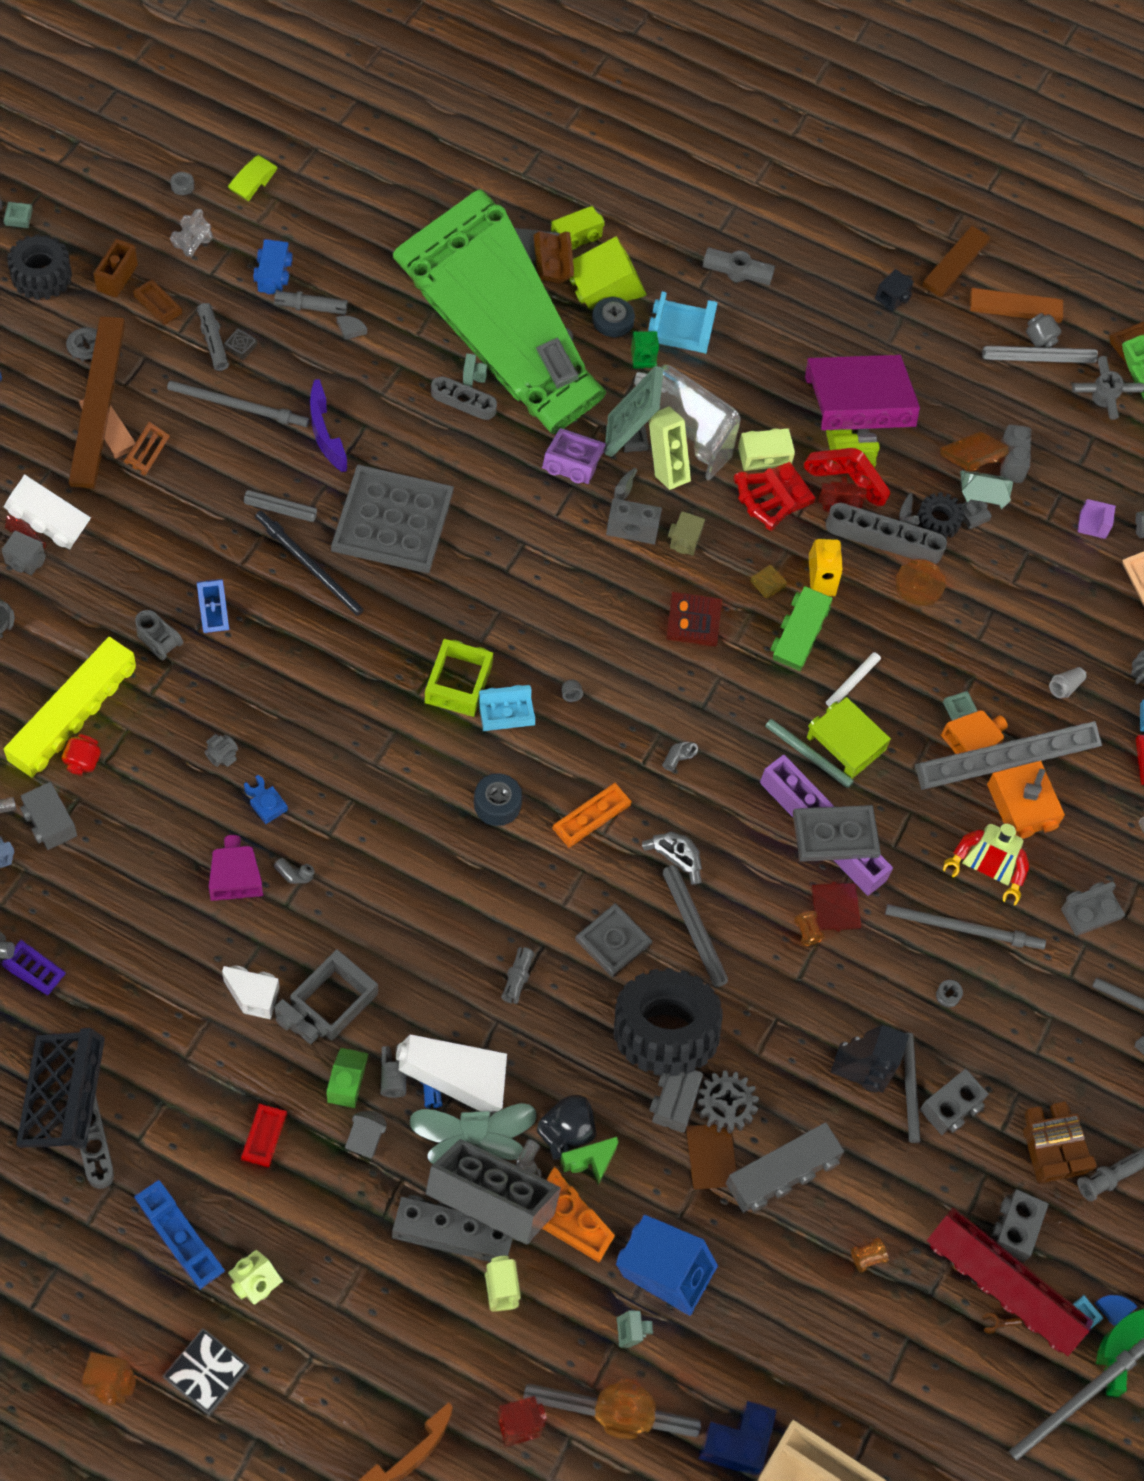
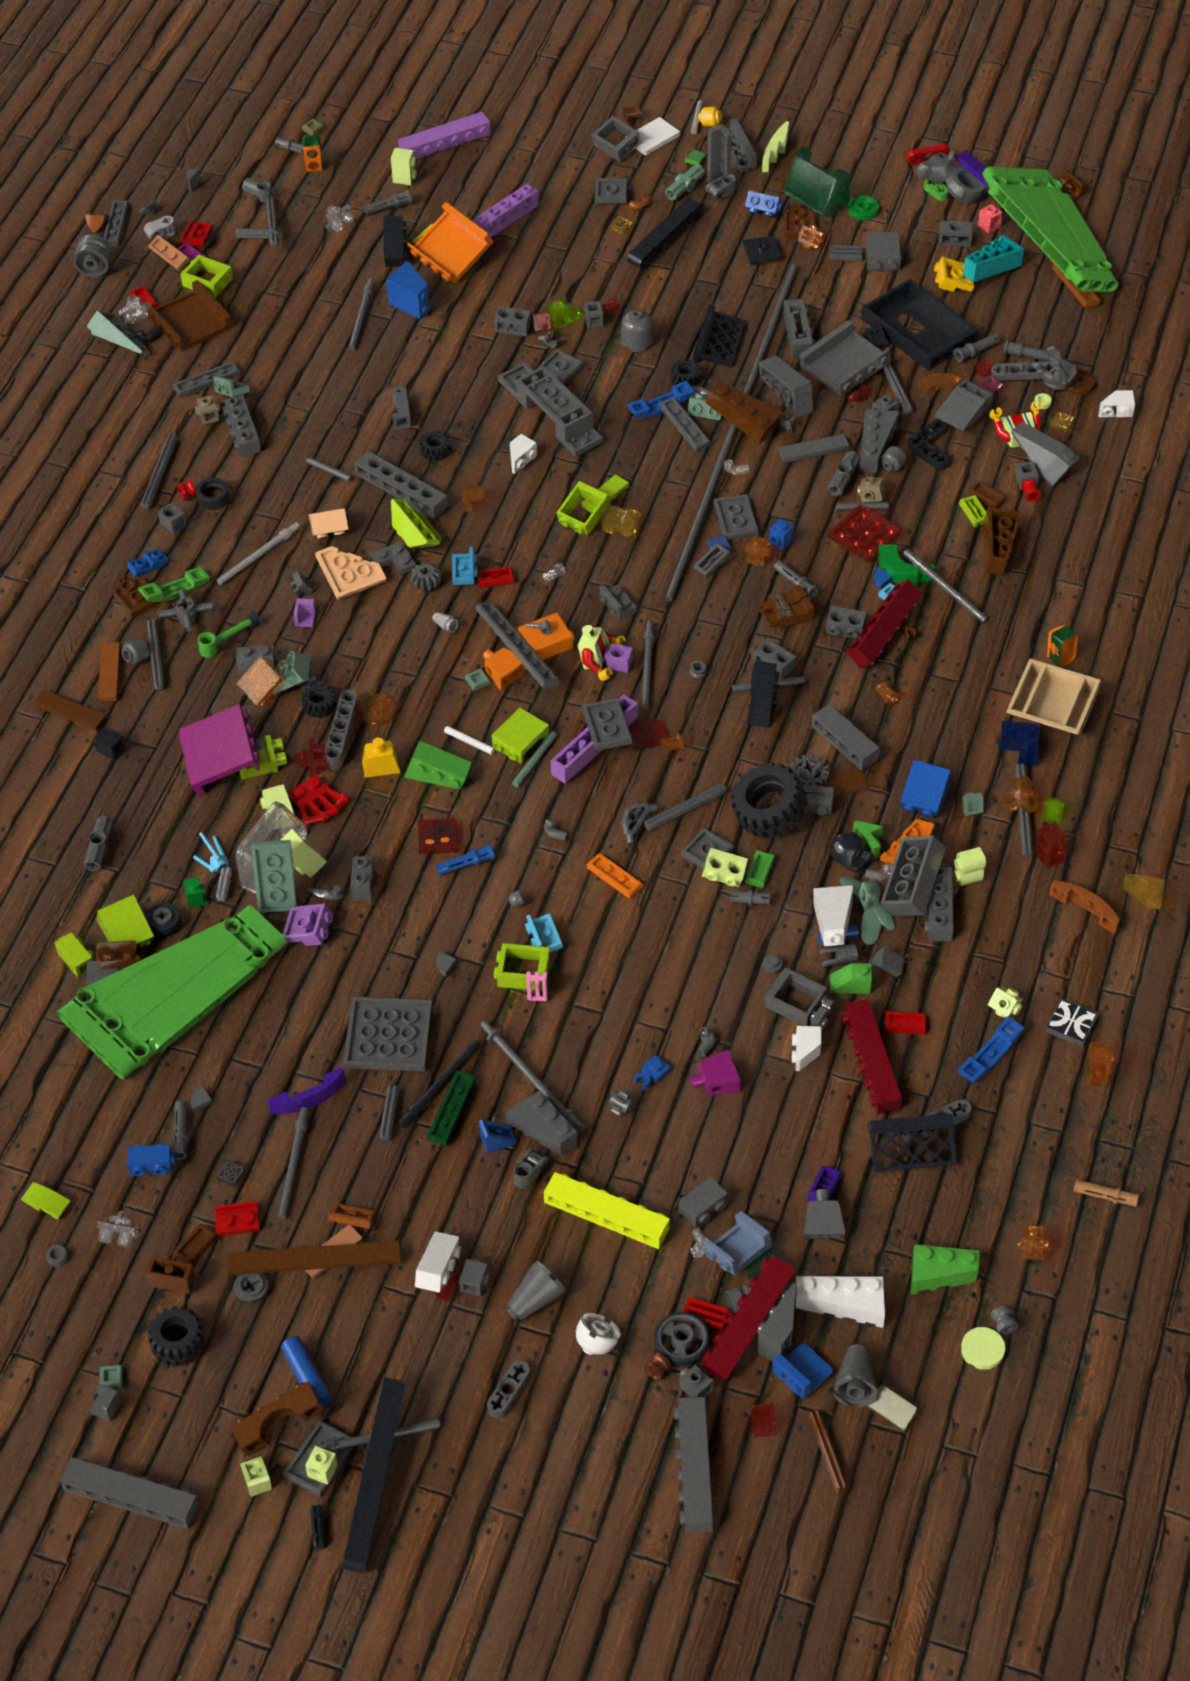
camera: 90 degrees left, 10 degrees down
red head [62,734,101,776] -> none
dark grey pin [197,303,229,371] -> none
dark grey beam [431,377,497,420] -> none
sand green tile [463,354,487,388] -> none
black wheel [474,773,522,826] -> none
dark grey tile [536,337,579,389] -> none
medium azure panel [648,292,718,353] -> none
olive brick [668,511,705,556] -> none
clear yellow tile [751,565,787,599] -> none
red beam [804,448,890,506] -> none
dark grey bar [899,493,920,526] -> none
none -> medium azure plant [193,832,230,874]
none -> bright green piece [198,612,261,658]
none -> red plate [215,1201,260,1237]
none -> dark green plate [426,1070,476,1146]
none -> blue pin [435,843,495,876]
none -> dark grey tile [436,951,456,977]
none -> dark grey bar [481,1021,585,1135]
none -> dark grey wedge [506,1090,577,1156]
none -> bright pink tile [526,972,548,1001]
none -> medium lavender brick [604,643,633,673]
none -> yellowish green brick [702,848,748,887]
none -> bright green tile [745,850,775,888]
none -> dark grey plate [762,955,782,974]
none -> dark red brick [841,999,902,1114]
none -> clear neon green slope [1041,797,1064,823]

